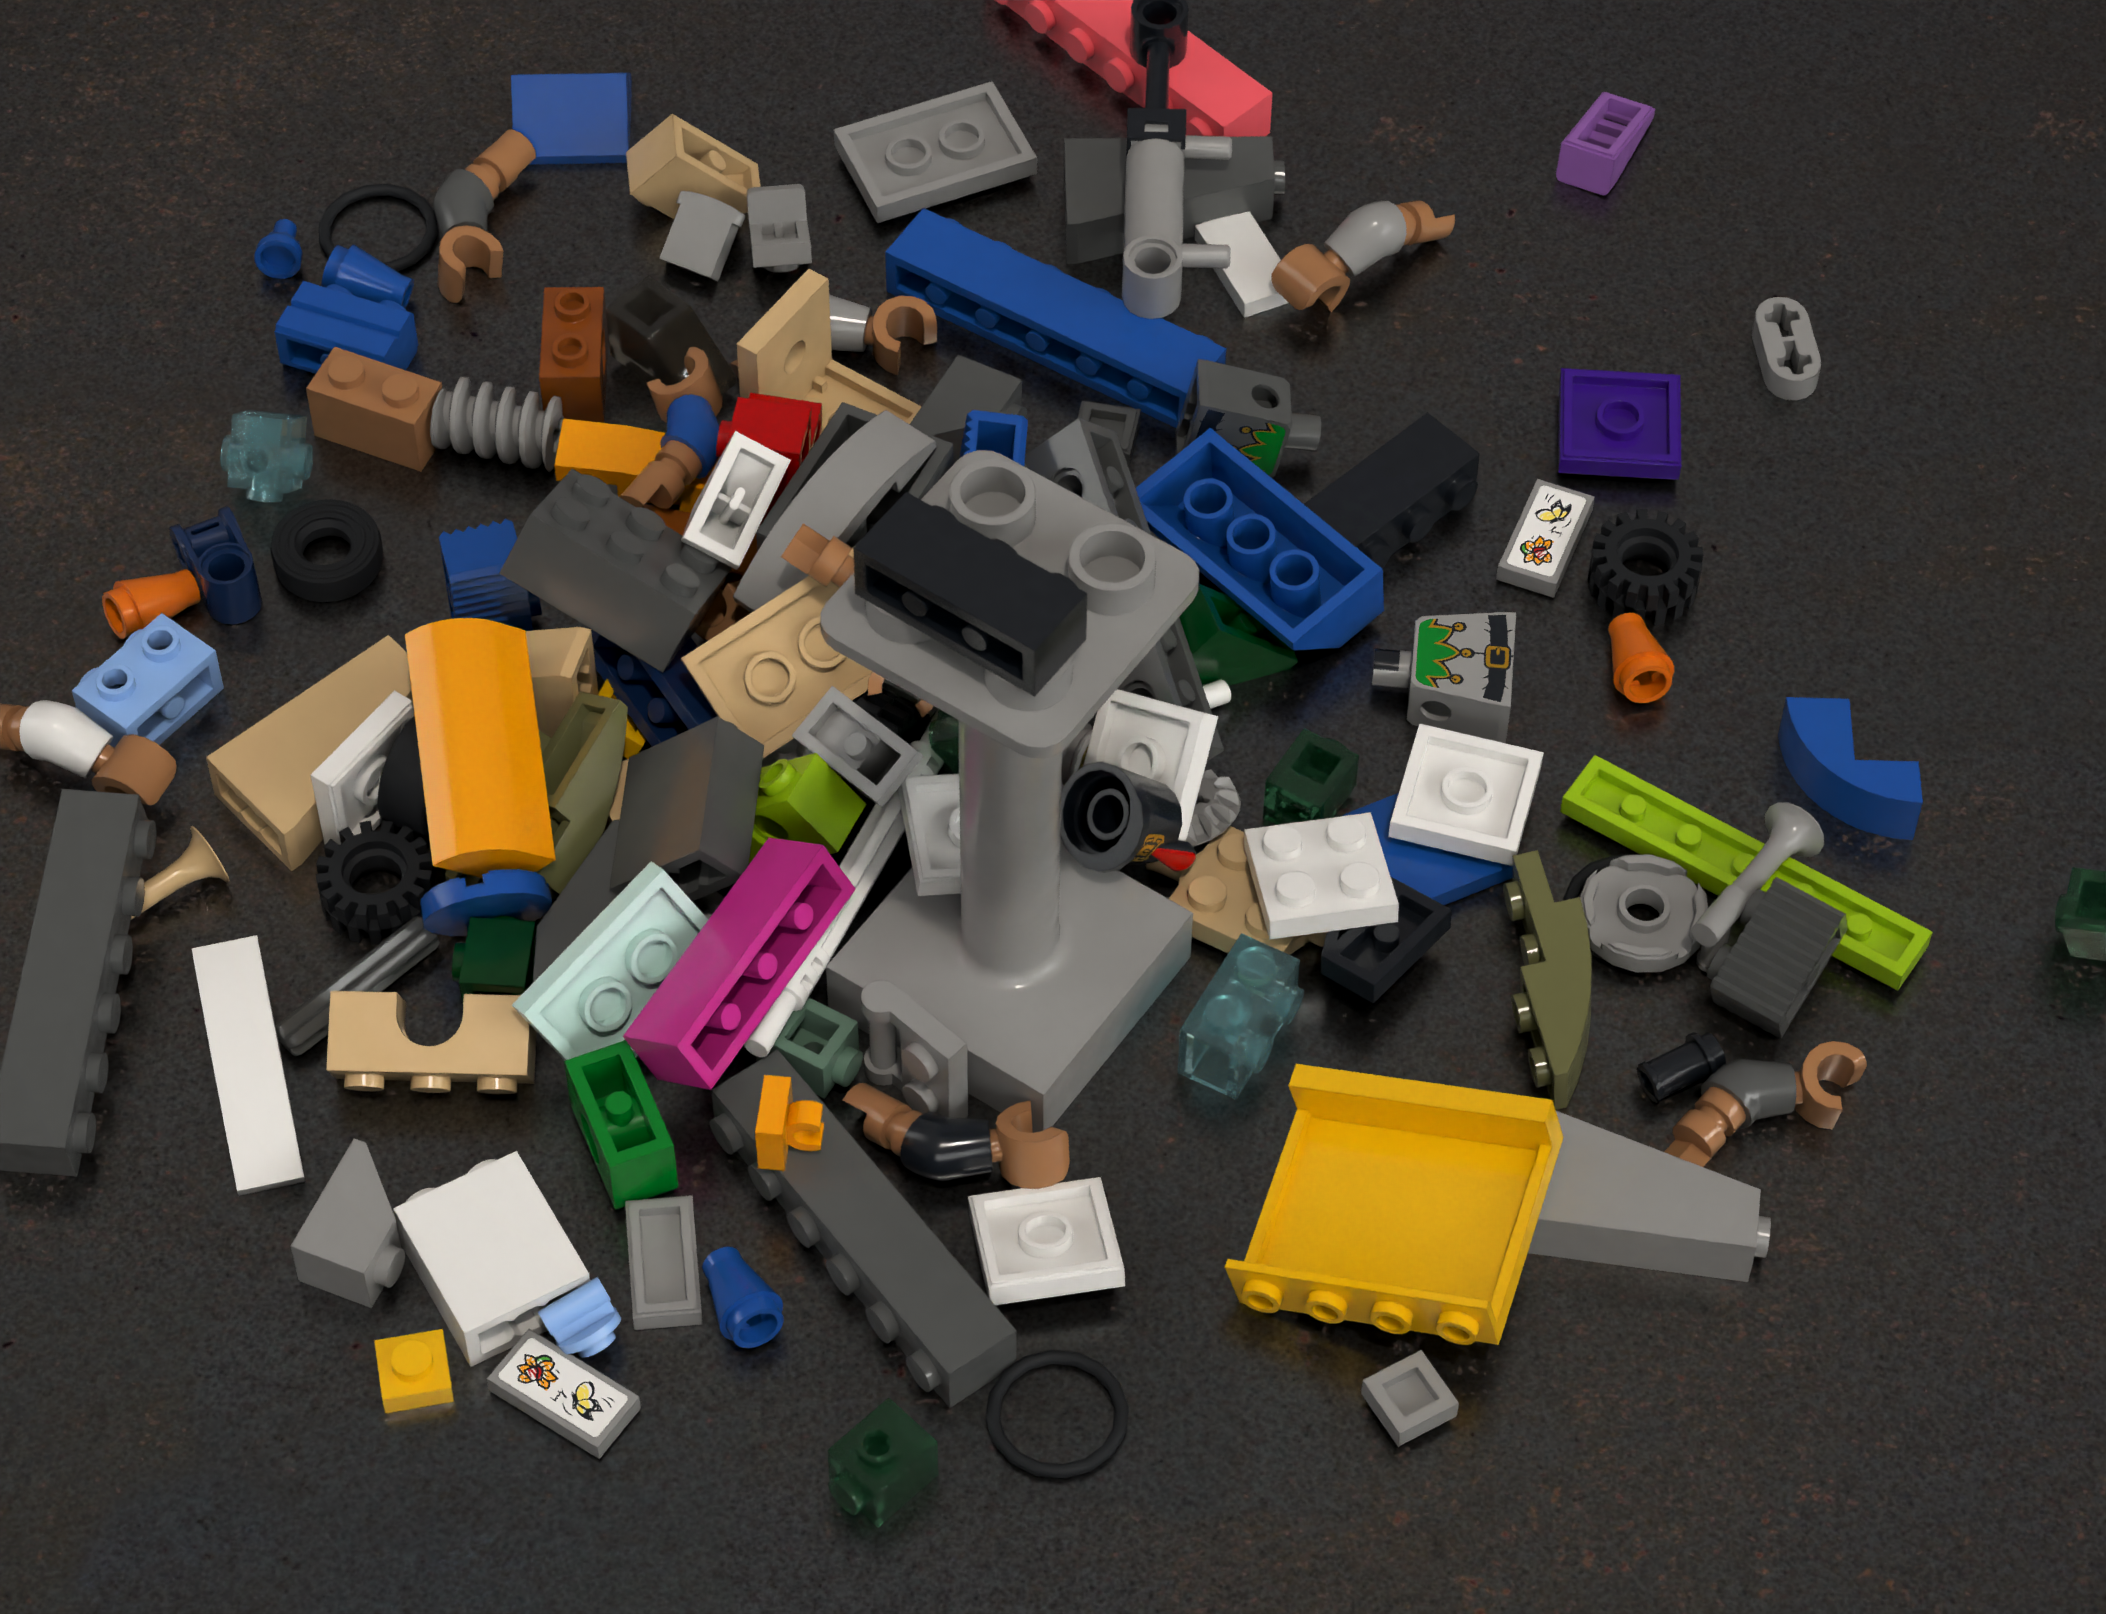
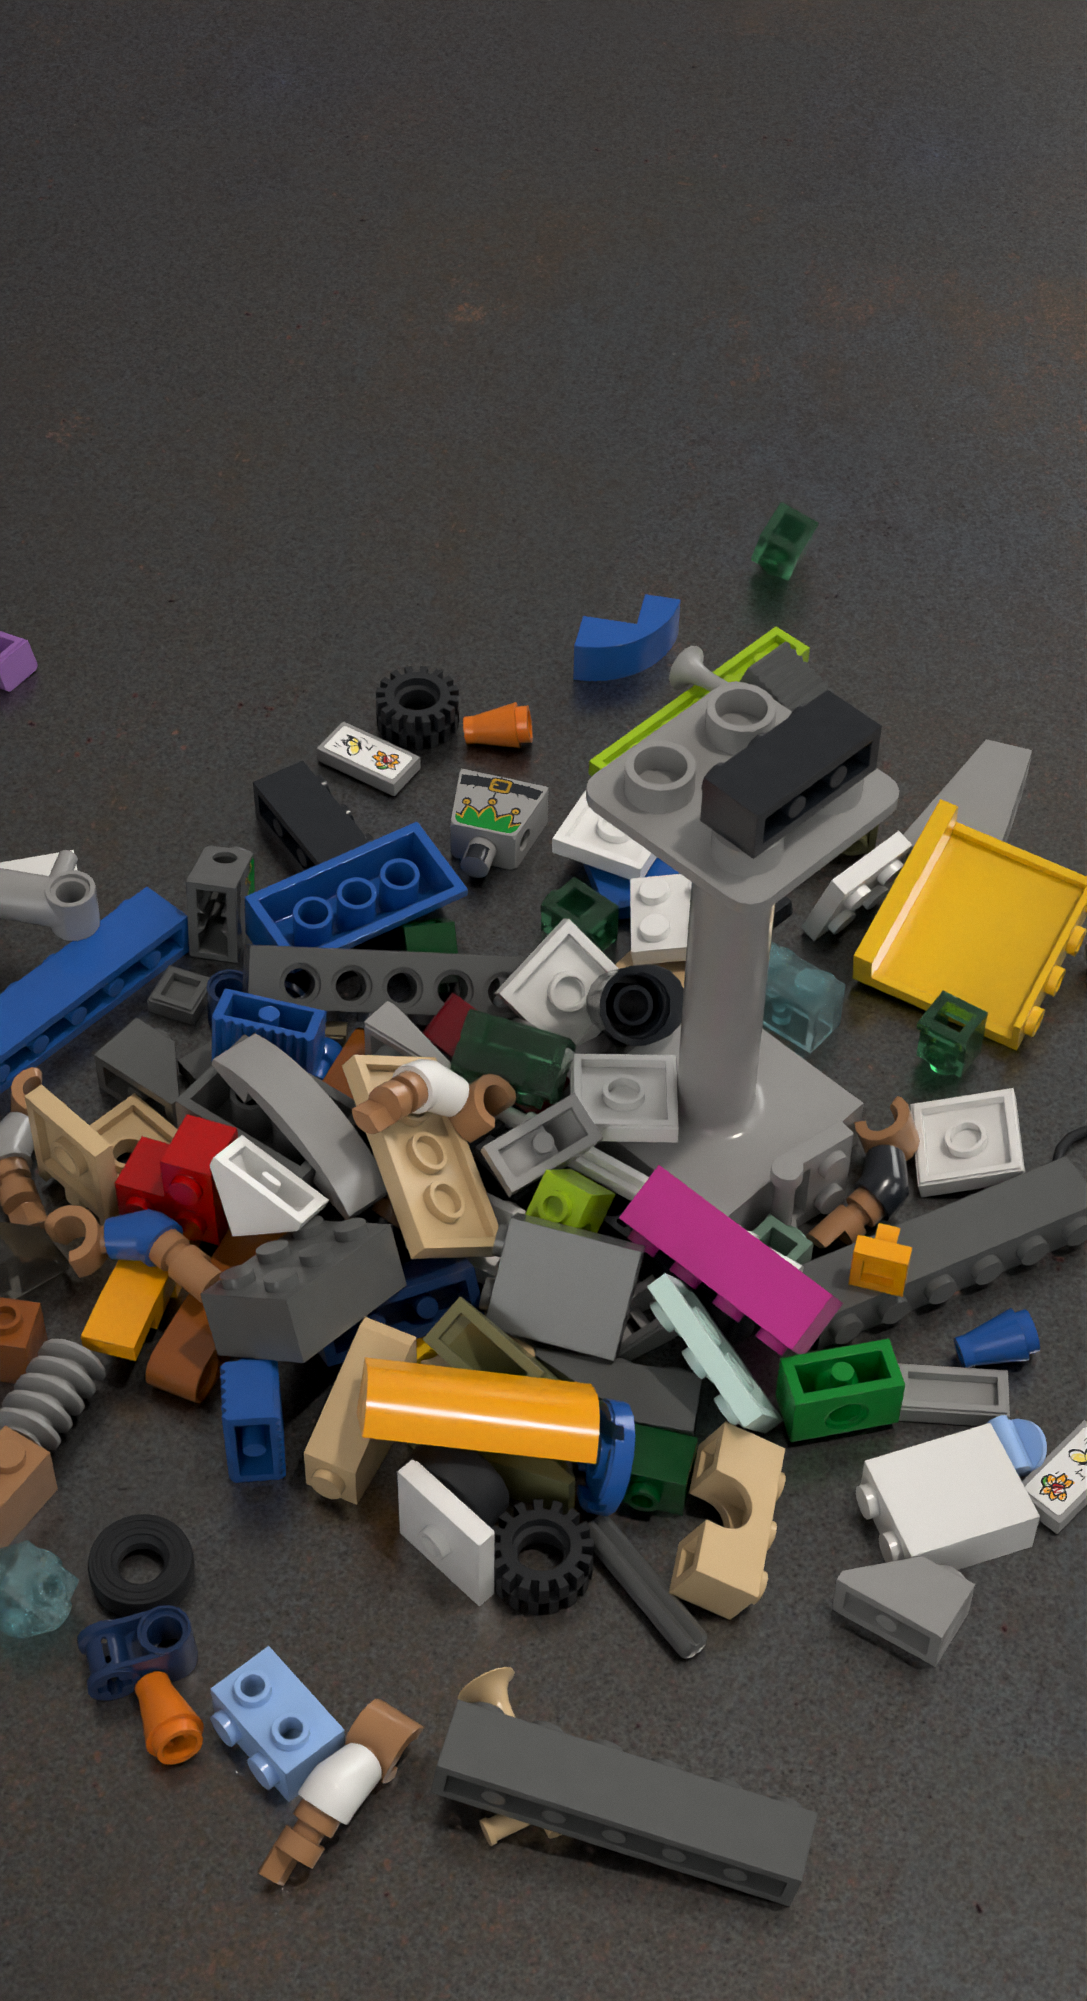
camera: 80 degrees left, 5 degrees down
white slope [192,935,305,1196] -> none
tan slope [206,635,414,871] -> none
yellow plate [374,1329,454,1413] -> none
piece [1271,200,1455,312] -> none
dark purple plate [1558,368,1681,480] -> none
medium nougat piece [1664,1041,1867,1167] -> none
light grey beam [1752,297,1821,400] -> none
none -> white plate [801,831,912,941]
none -> clear green brick [916,990,988,1078]

